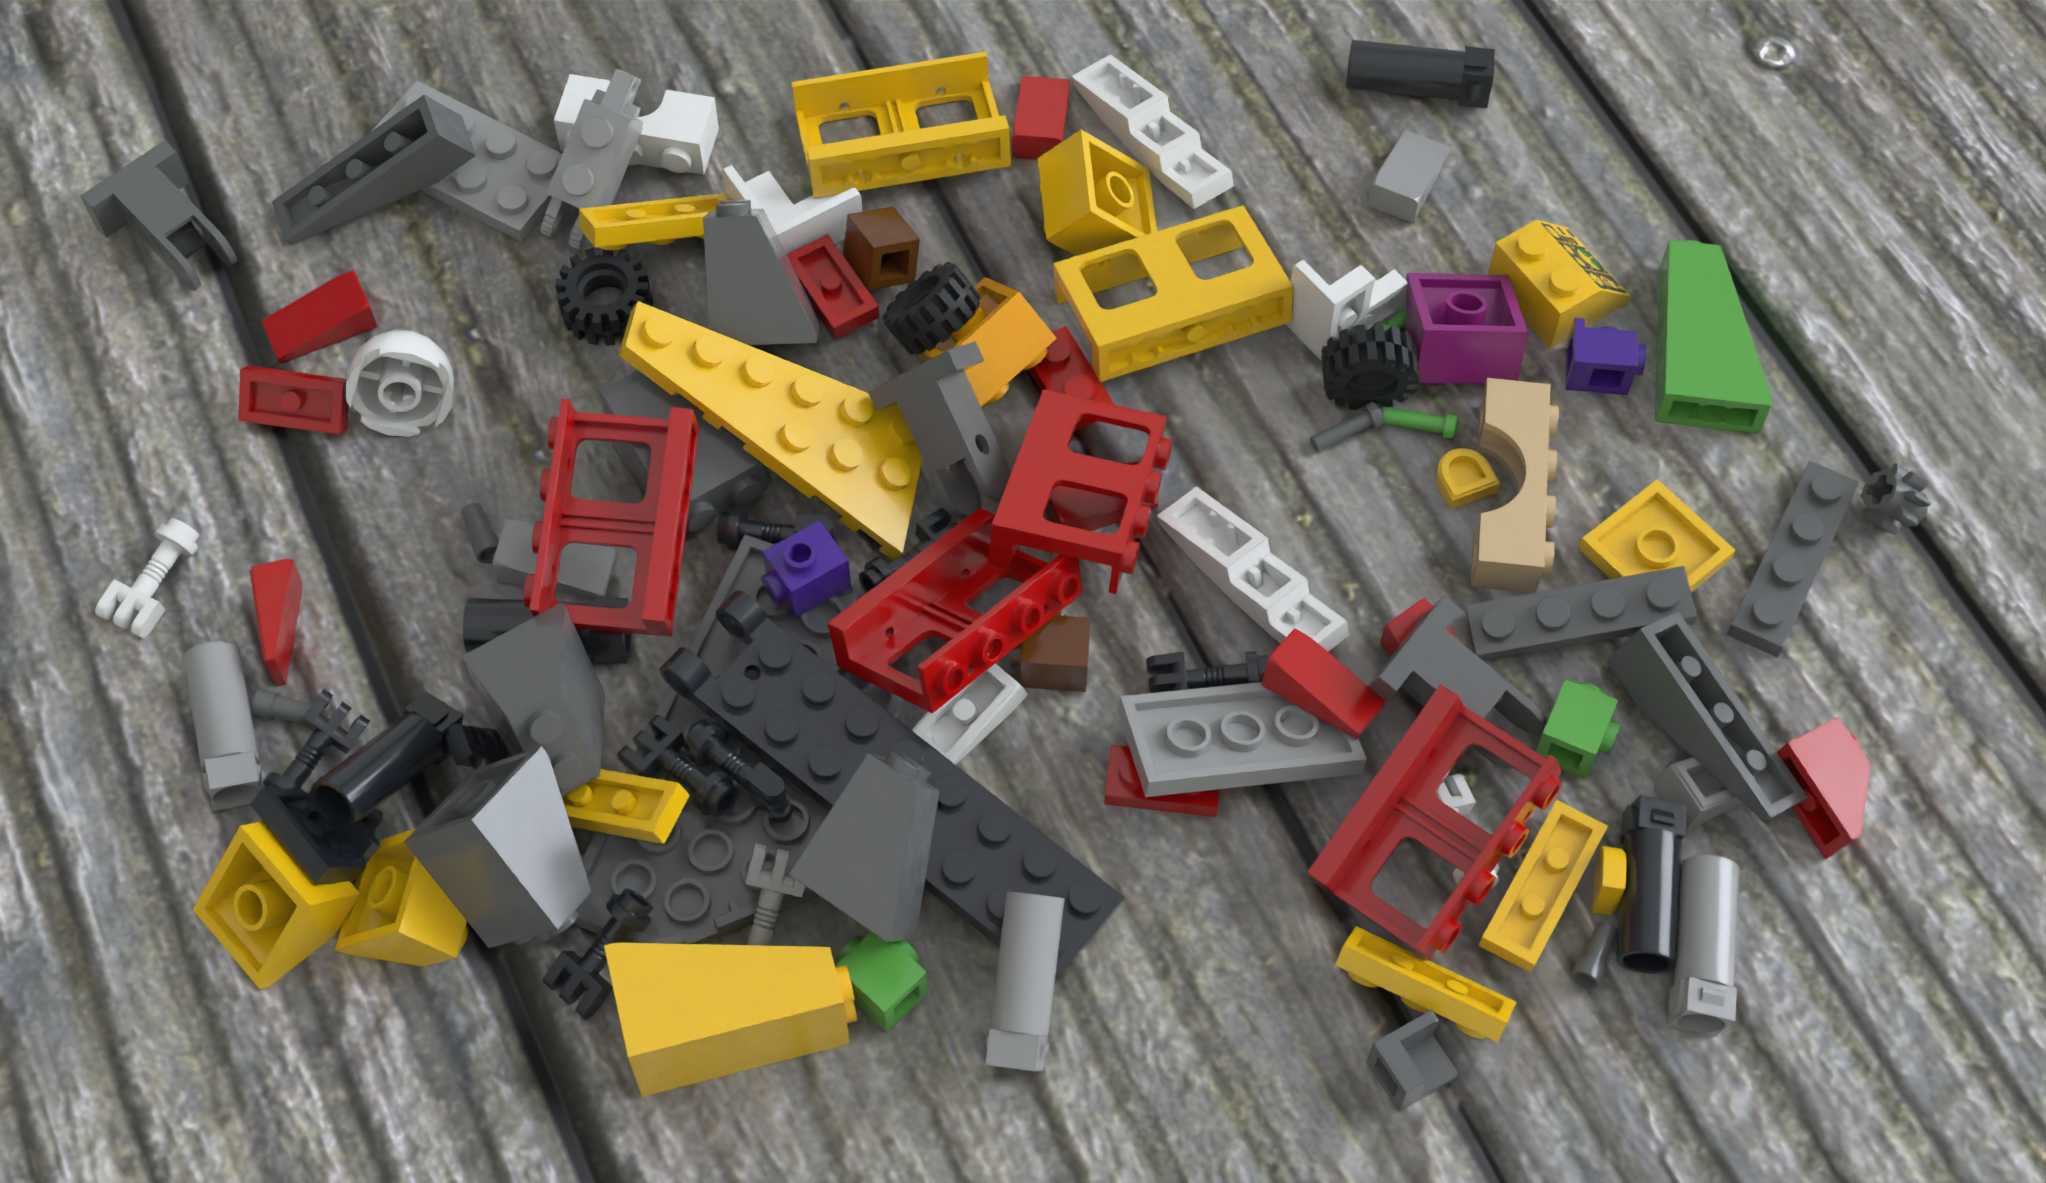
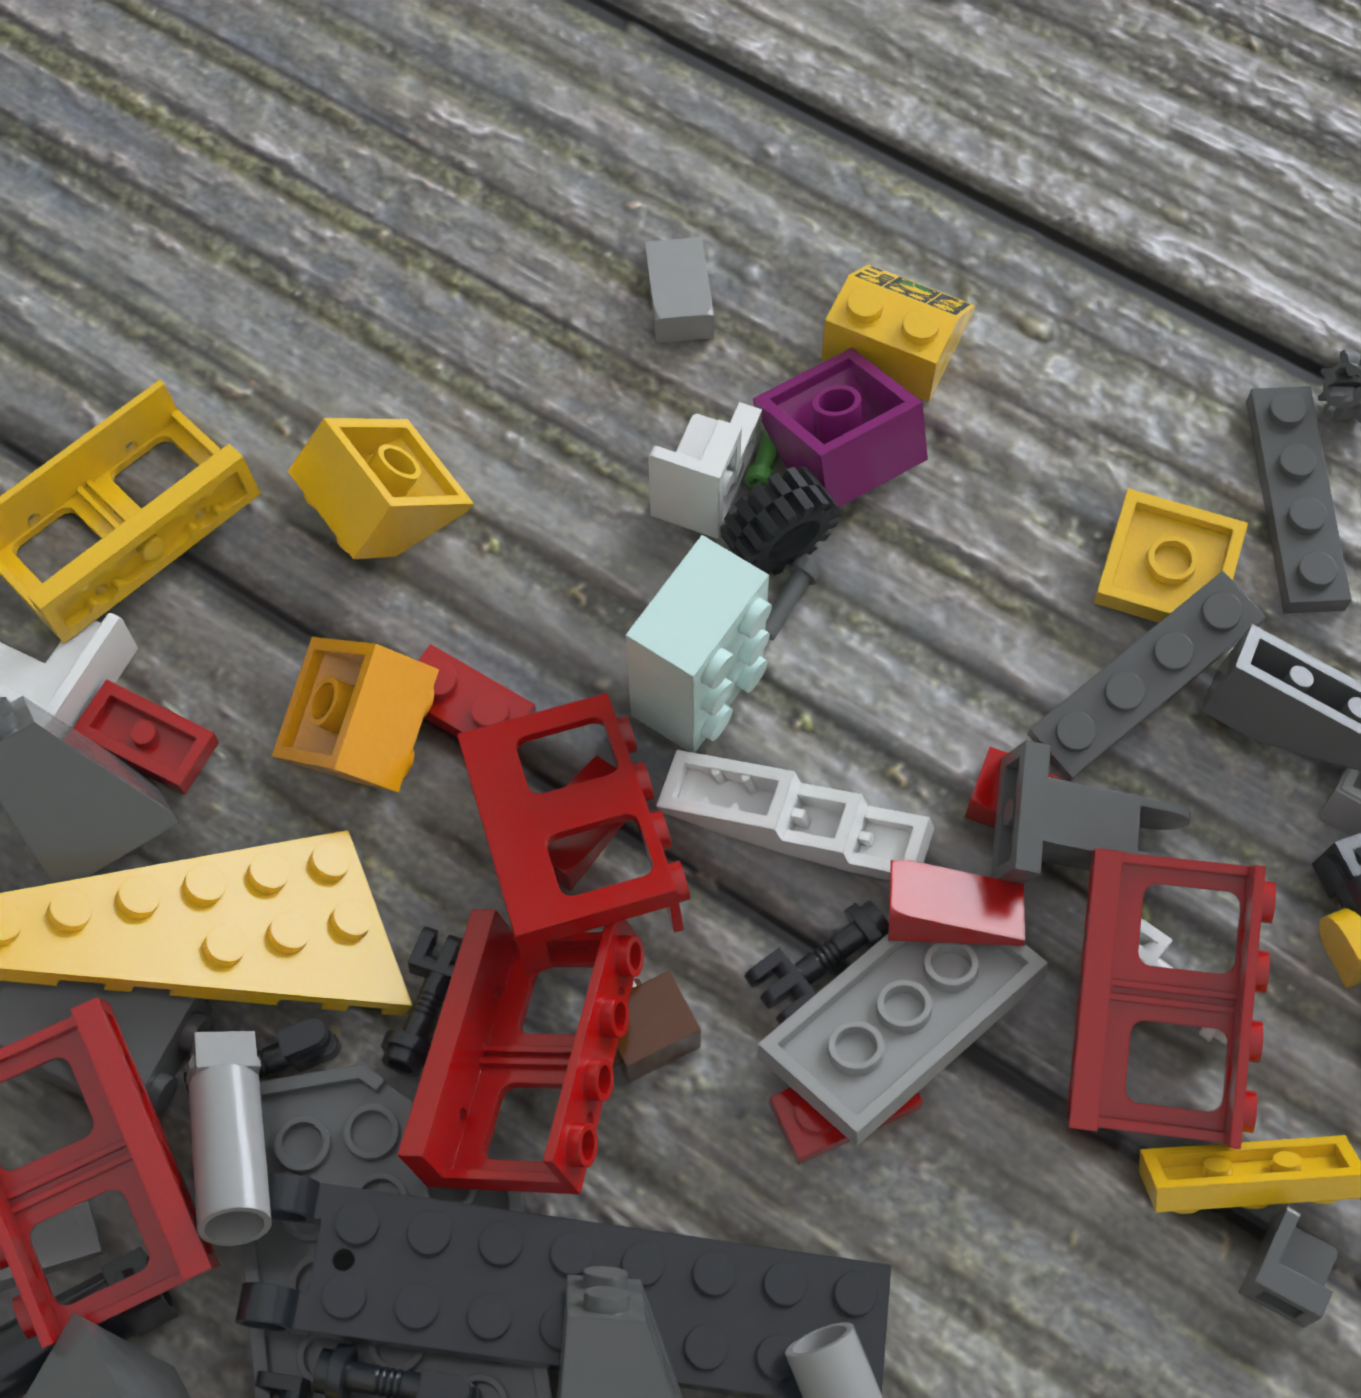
camera: 30 degrees left, 5 degrees up
dark purple brick [761,520,851,618] -> none
reddish brown brick [843,206,920,290] -> none
dark grey piece [868,341,1011,518] -> none
black tyre [882,262,981,355] -> none
white slope [912,664,1028,765] -> none
red slope [1012,75,1070,160] -> none
yellow window [1053,205,1293,382] -> none
white slope [1071,54,1234,209] -> none
black piece [1346,39,1495,109] -> none
bright green piece [1383,406,1458,440] -> none
yellow tile [1435,448,1500,510] -> none
tan arch [1471,378,1559,593] -> none
yellow plate [1479,799,1608,973] -> none
bright green brick [1535,678,1621,779] -> none
dark purple brick [1565,318,1646,395] -> none
bright green slope [1654,240,1772,434] -> none
none -> light grey piece [186,1031,272,1246]
none -> light aqua brick [626,535,772,753]

